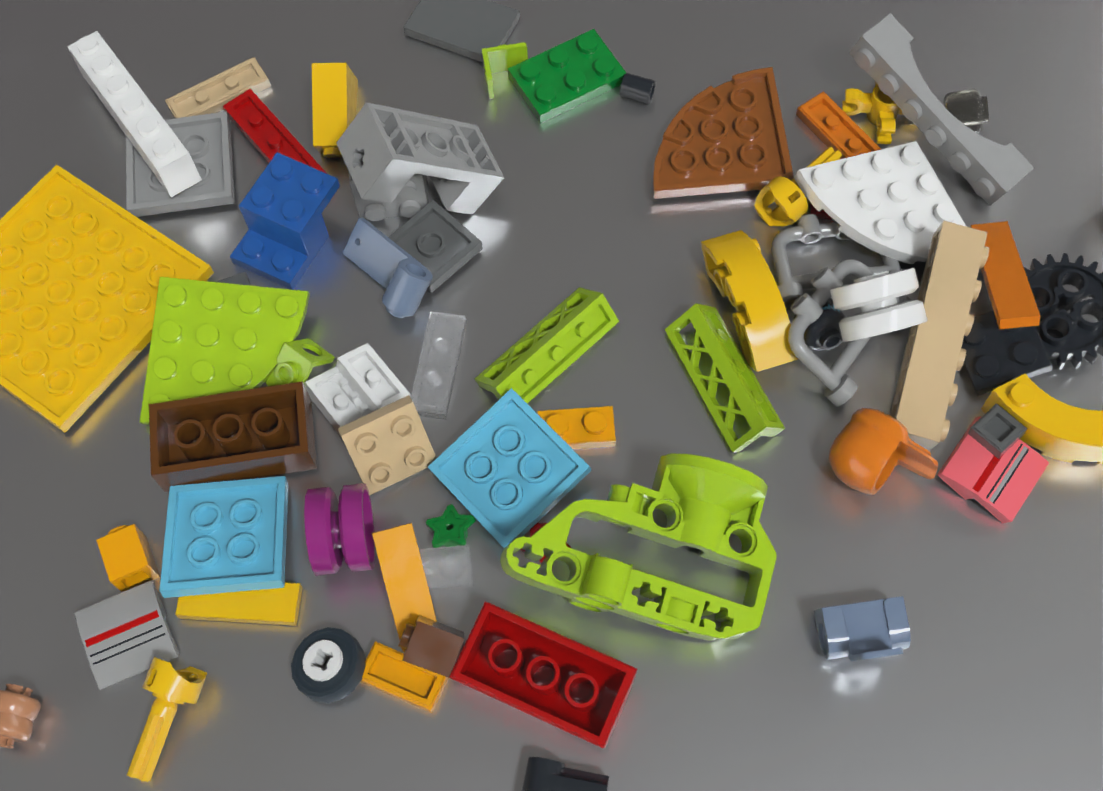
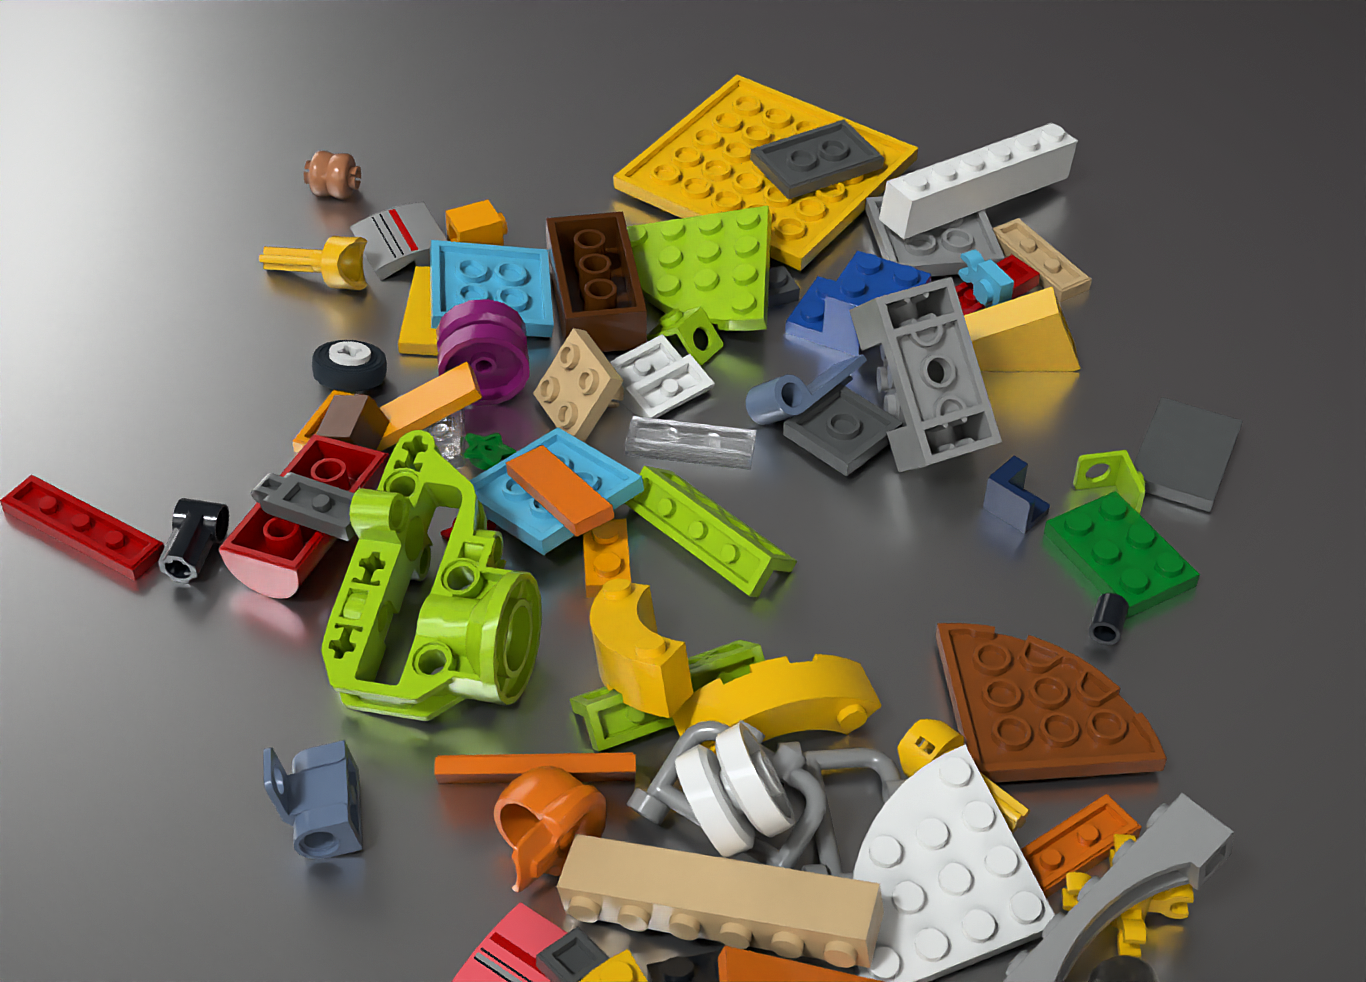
camera: 85 degrees right, 20 degrees down
none -> dark grey hinge [251,472,355,541]
none -> orange tile [434,752,636,784]
none -> orange tile [506,445,615,537]
none -> yellow brick [589,579,694,718]
none -> dark grey tile [750,120,884,200]
none -> medium azure plate [958,249,1014,308]
none -> dark blue panel [983,455,1050,534]

